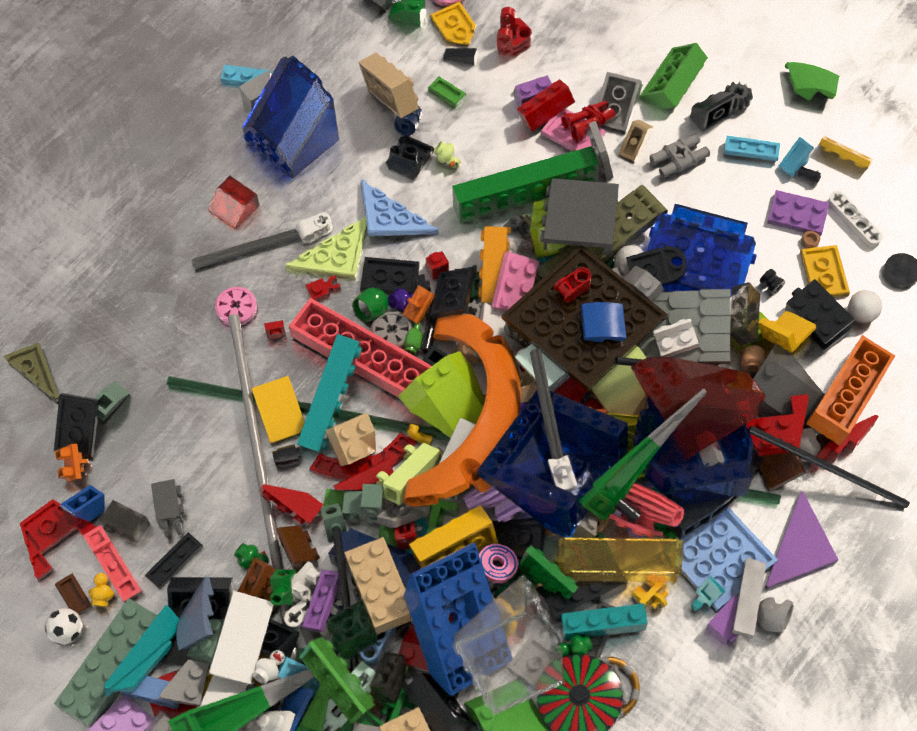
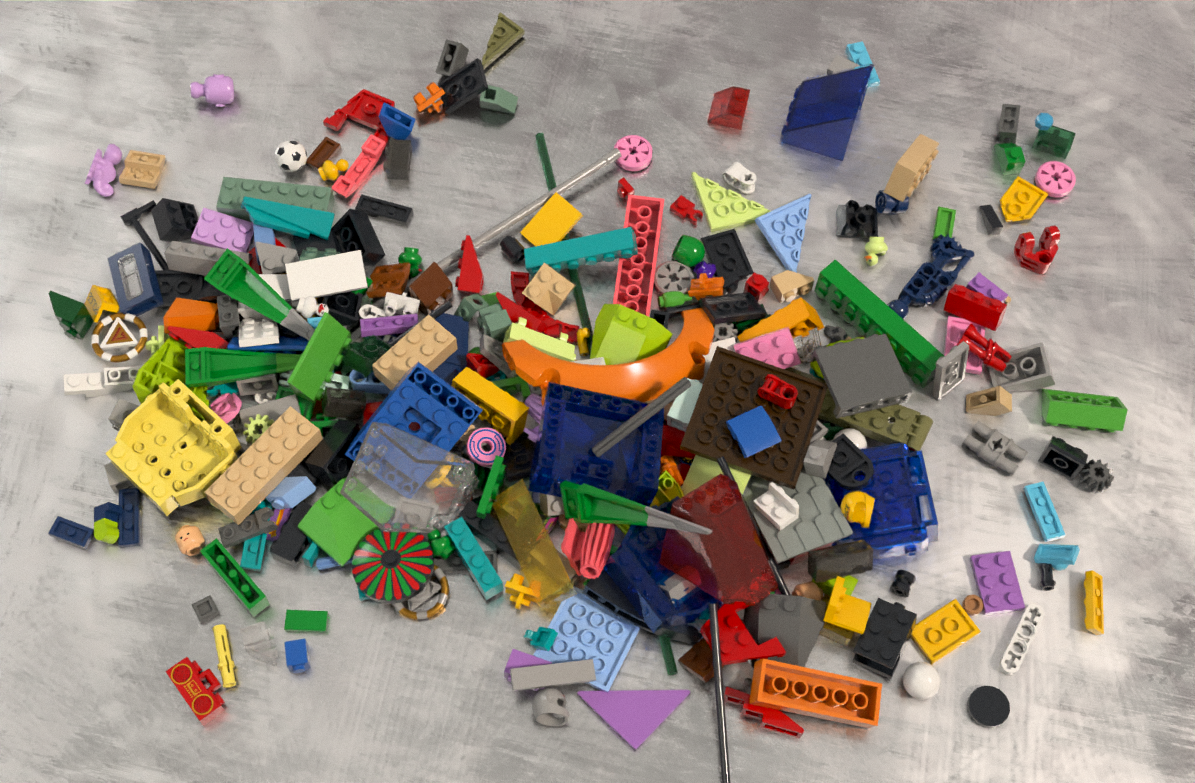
camera: 60 degrees right, 0 degrees up
dark grey hinge [151,479,186,538] -> none
sand blue slope [177,577,214,651] -> none
dark grey axle [191,229,299,269] -> none
green bracket [270,569,296,605] -> none
white hips [548,455,578,495] -> none
black pin [614,498,641,523] -> none
bright green slope [784,62,840,101] -> none
none -> dark grey slope [436,39,469,77]
none -> tan slope [769,270,815,303]
none -> yellow helmet [841,491,875,528]
none -> dark blue arm [887,234,974,320]

